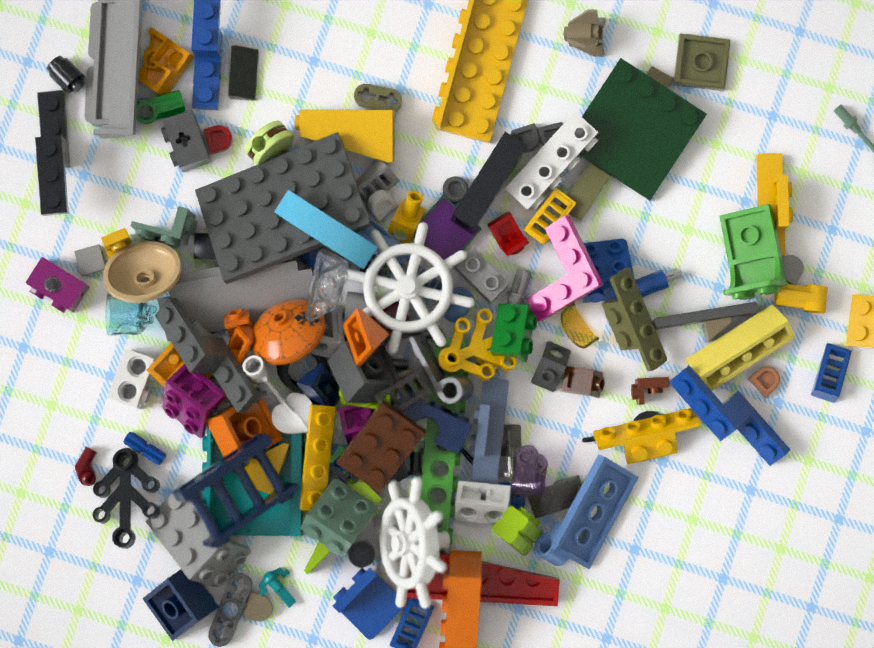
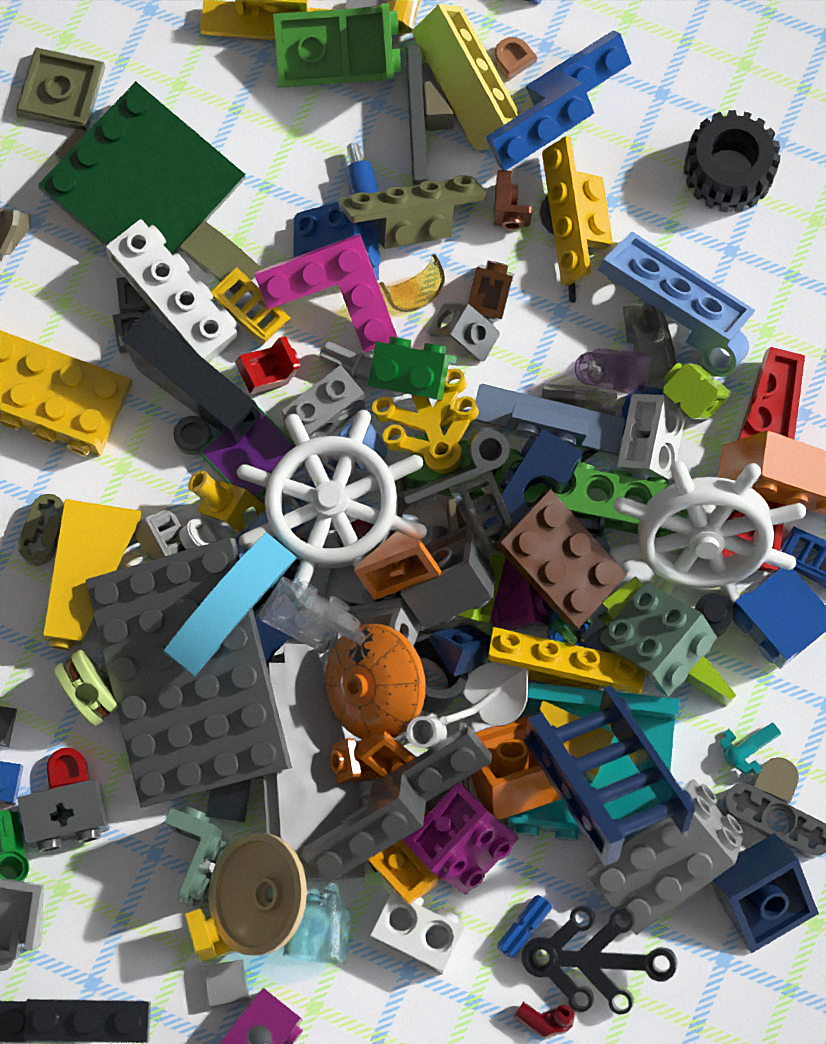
camera: 80 degrees left, 10 degrees down
none -> black tyre [684,110,781,212]

